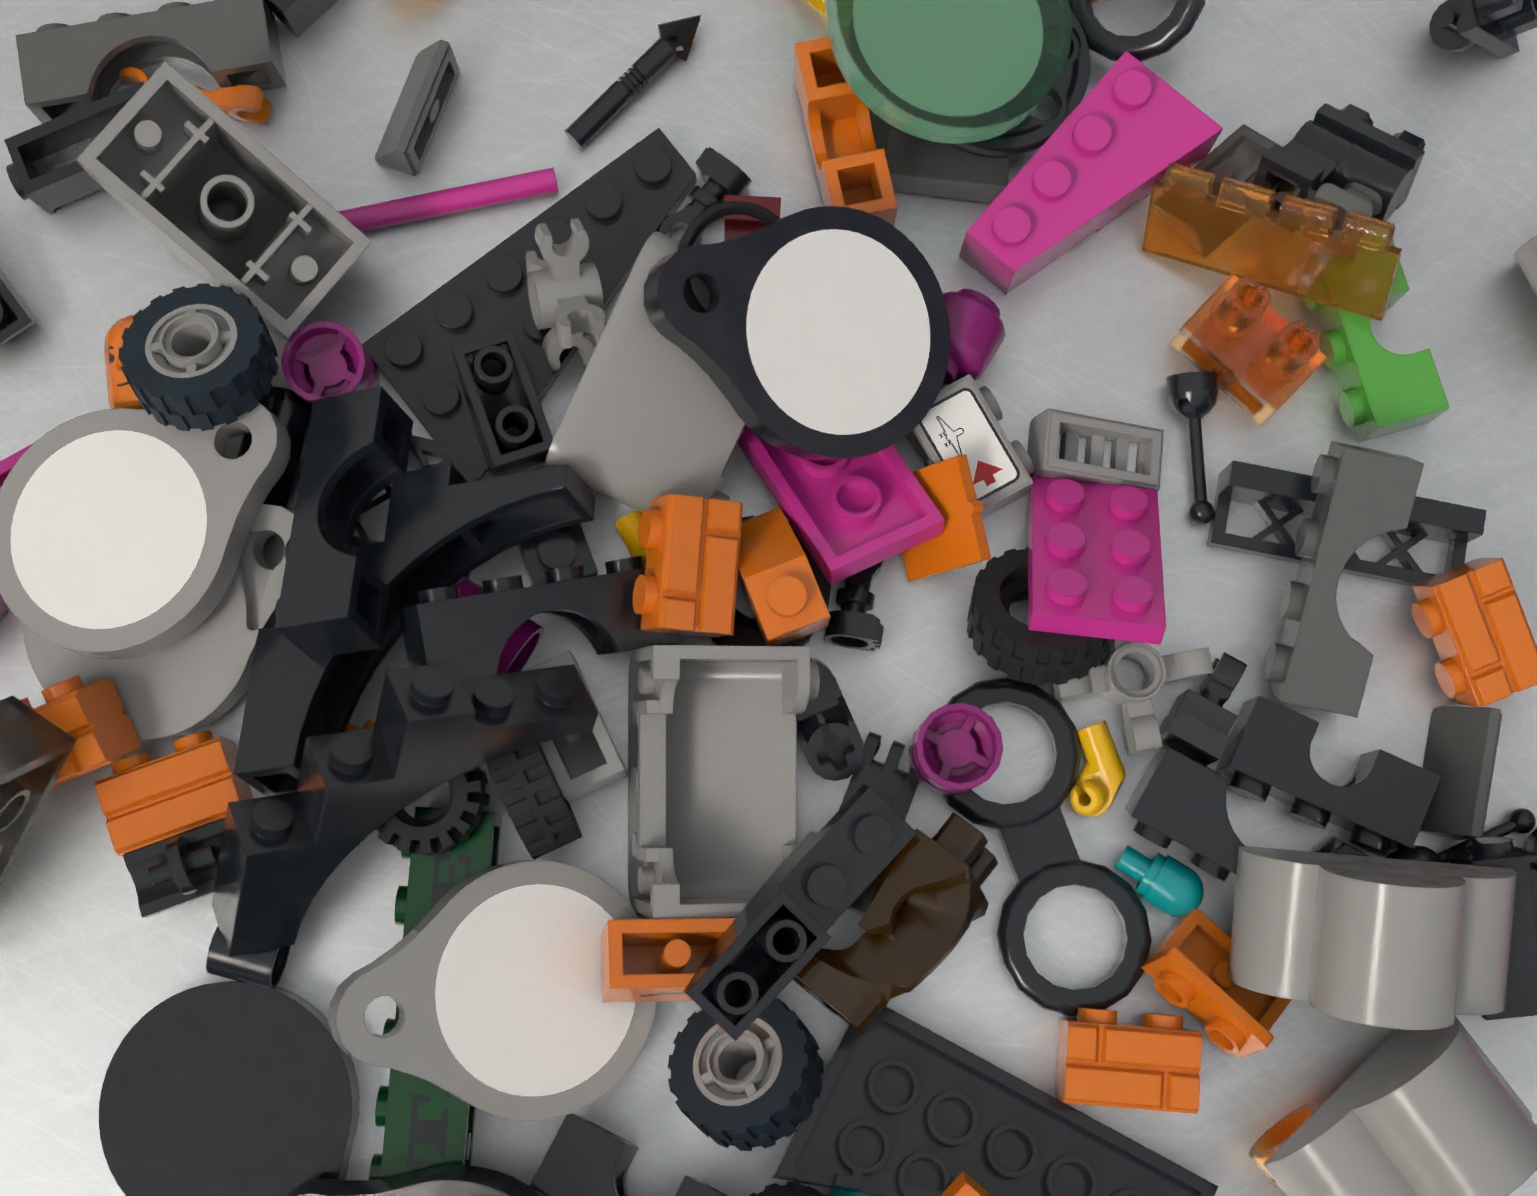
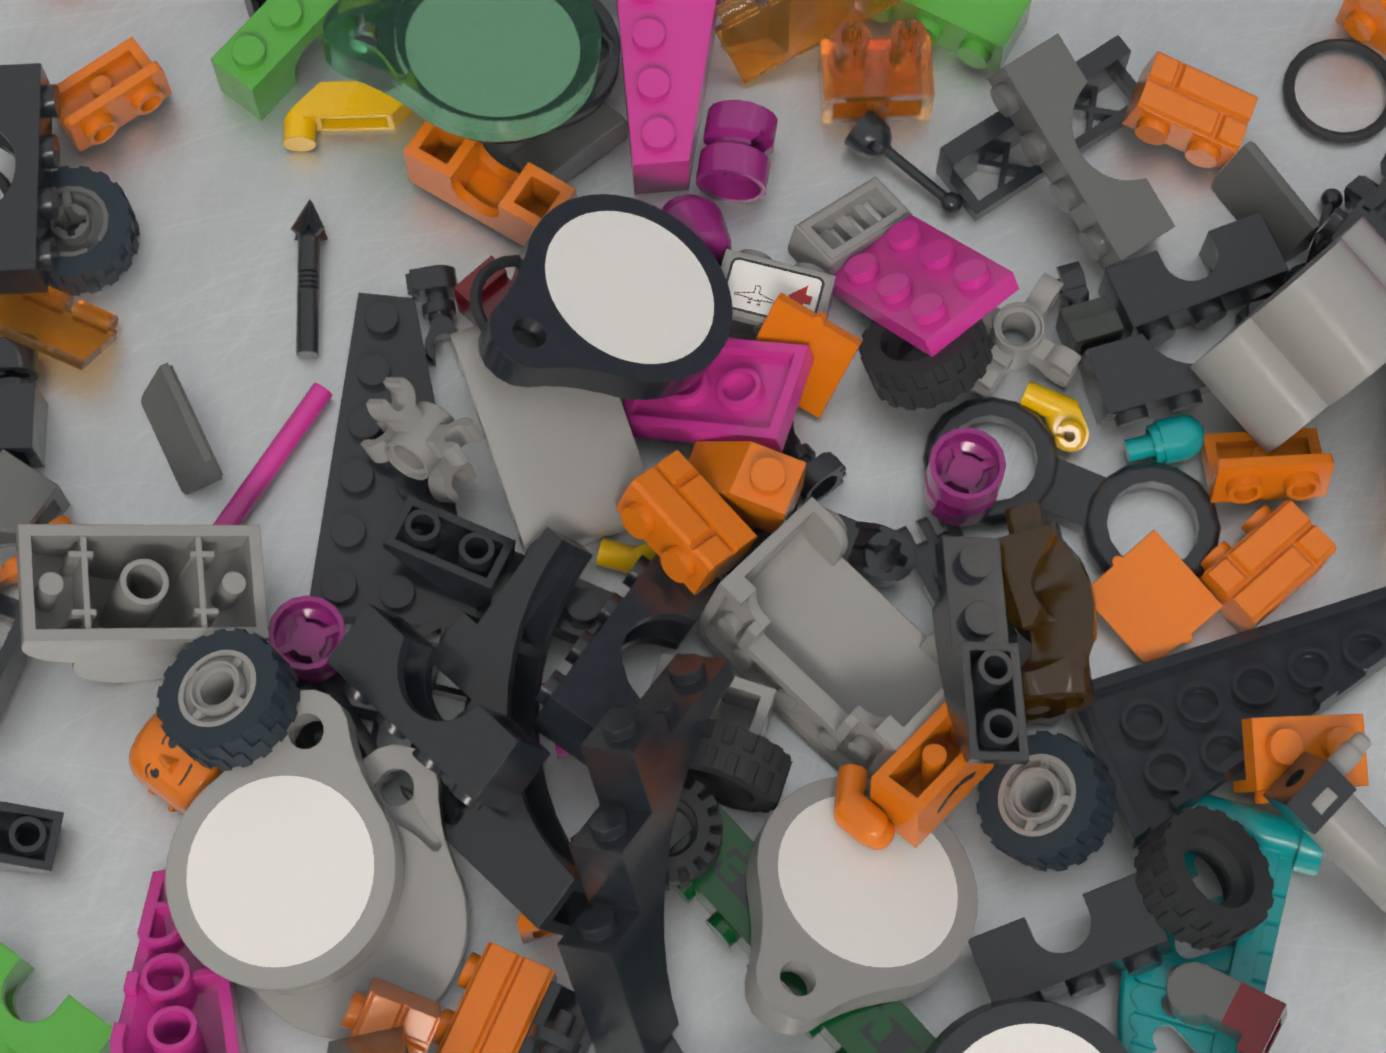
camera: 45 degrees left, 10 degrees down
none -> magenta wheel [696,100,778,203]
none -> orange arm [833,764,895,850]
none -> orange piece [1092,529,1223,663]

